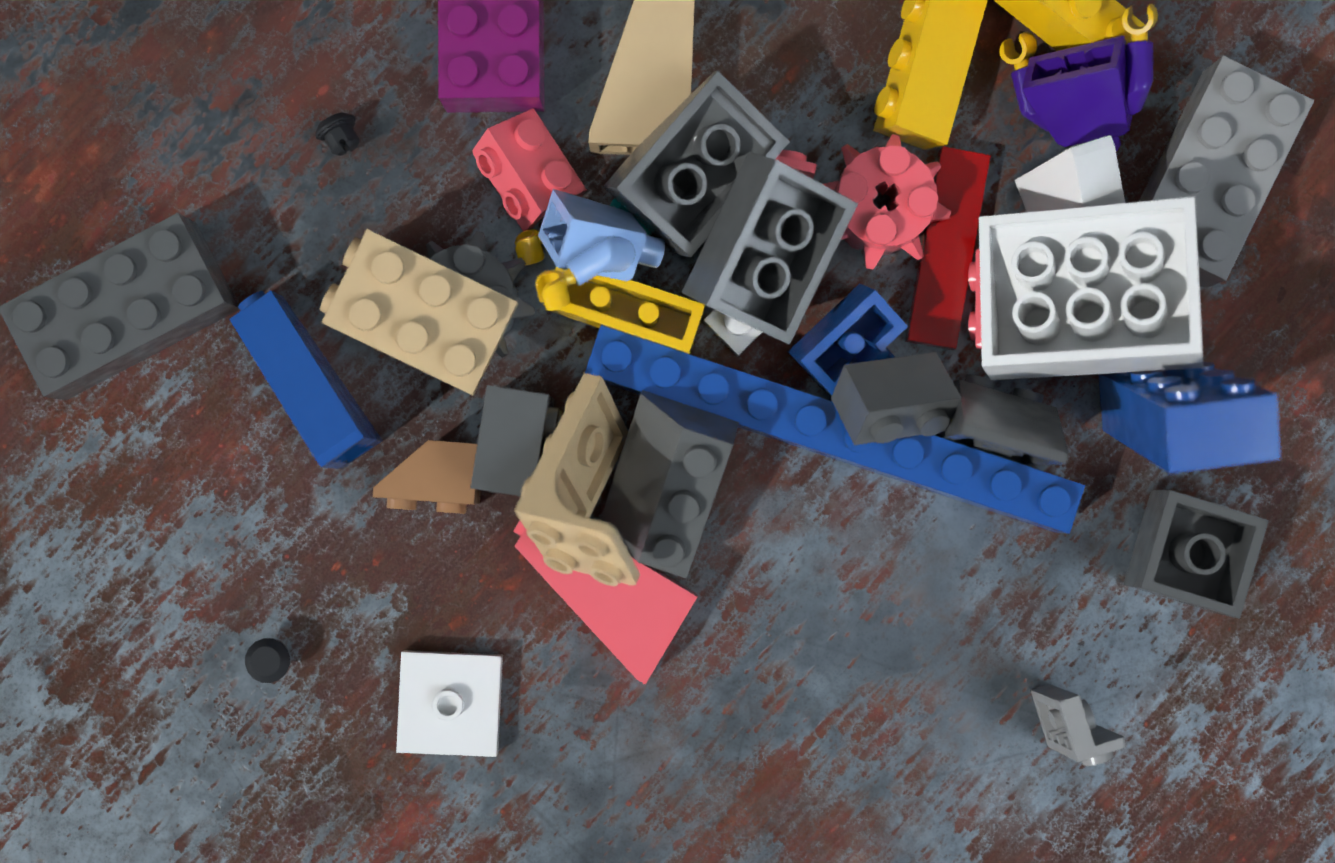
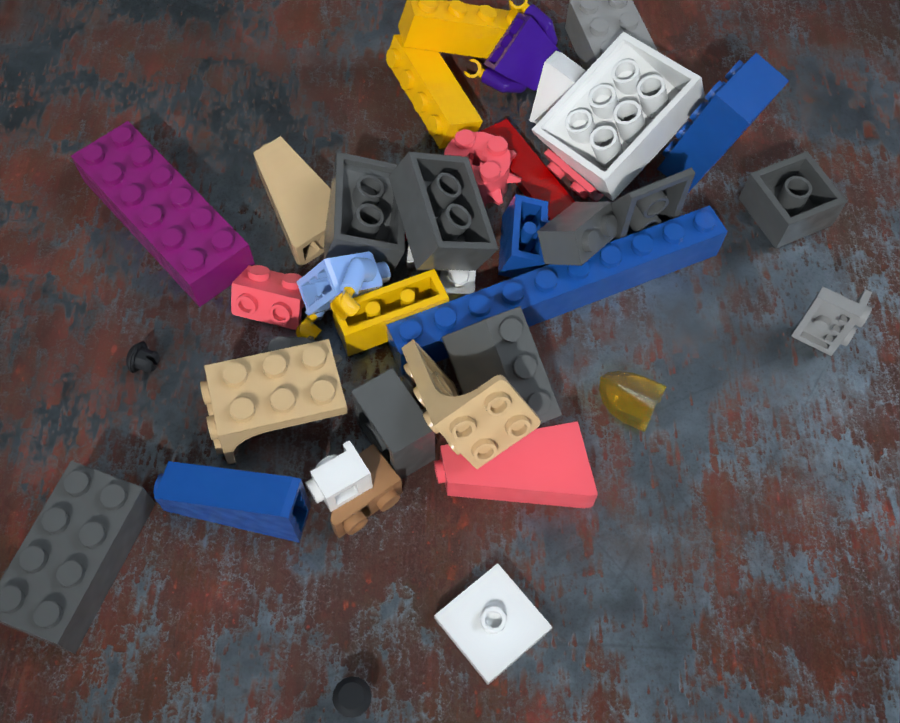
camera: 45 degrees left, 25 degrees down
none -> white brick [305,440,373,512]
none -> clear yellow brick [599,371,667,432]

